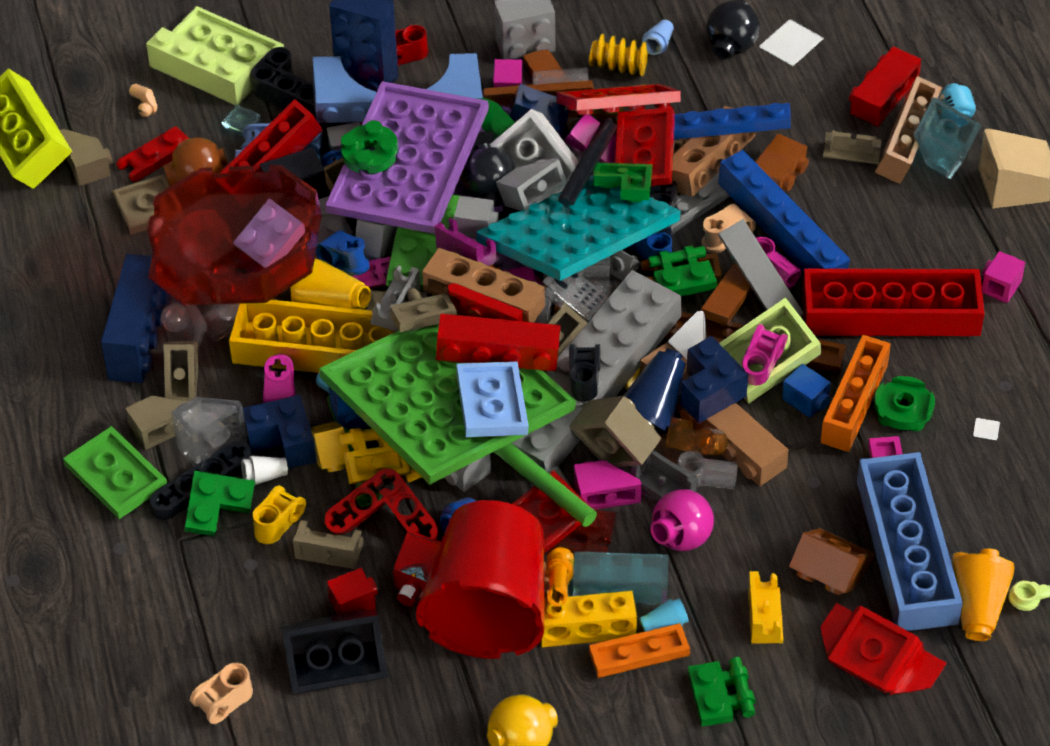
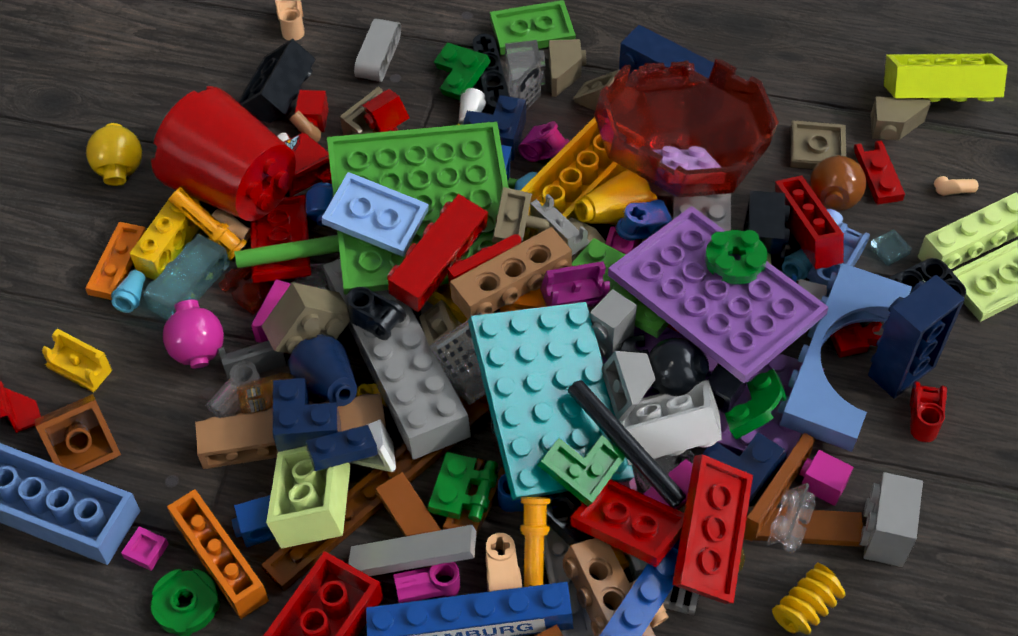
camera: 120 degrees right, 5 degrees up
yellow piece [253,485,306,544] -> none
green plate [687,657,756,727] -> none
dark pink piece [742,324,788,386] -> none
none -> medium nougat arm [289,110,321,142]
none -> dark blue plate [306,425,378,471]
none -> light grey beam [354,18,401,82]
none -> red brick [362,89,410,132]
none -> light orange pin [520,497,550,587]

